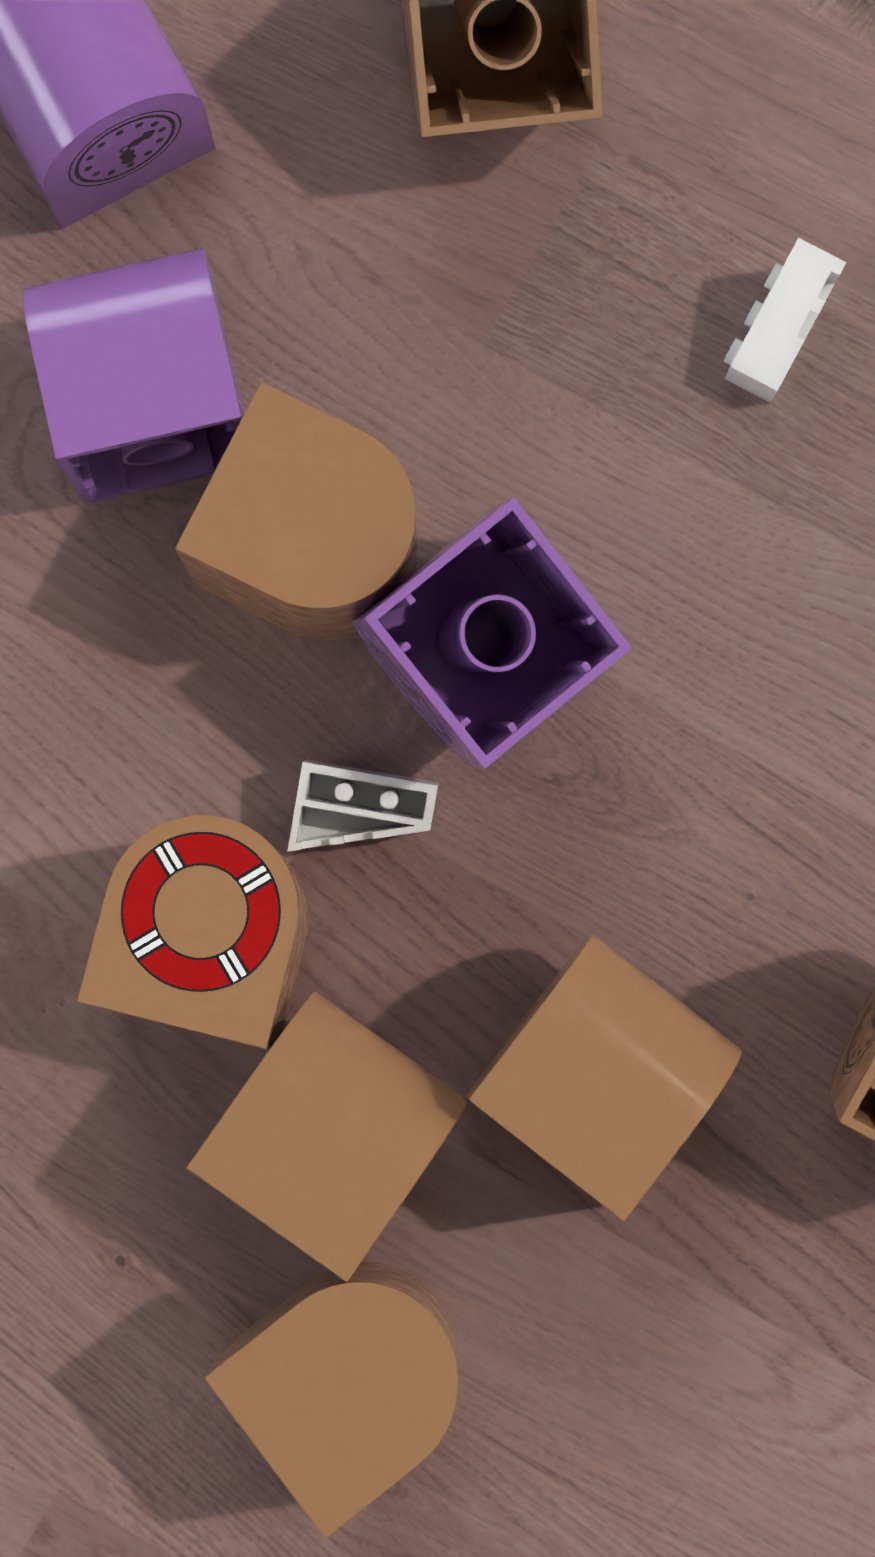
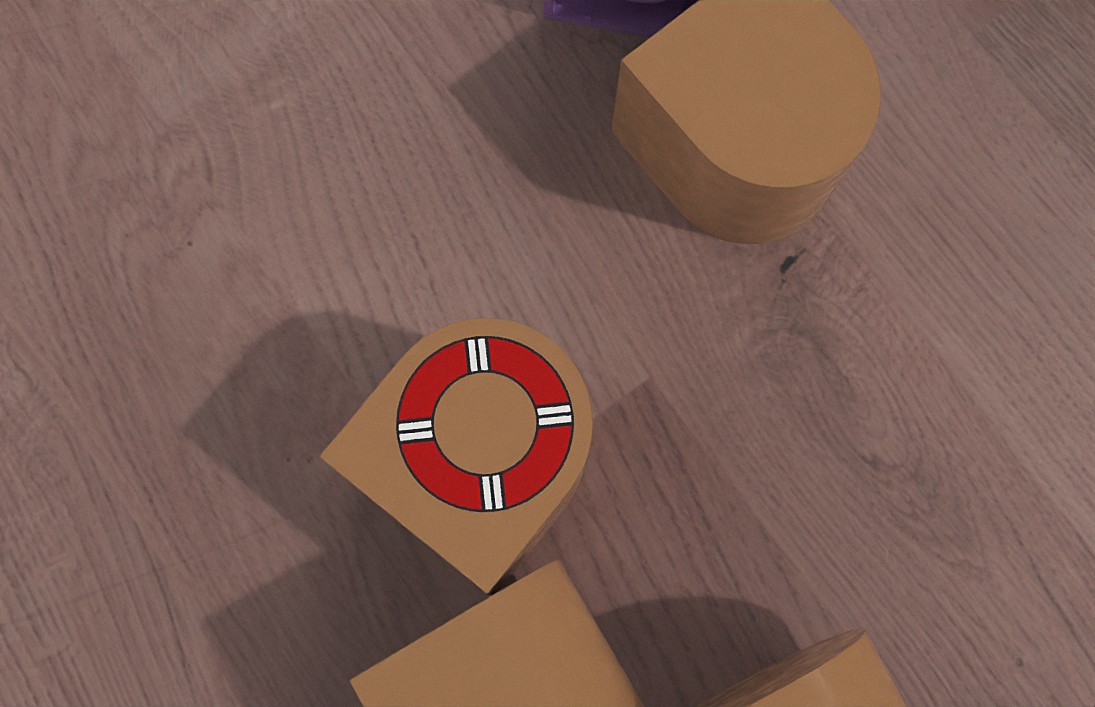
camera: 25 degrees right, 5 degrees down
white wedge [287,759,439,852] -> none
medium lavender brick [353,497,632,769] -> none

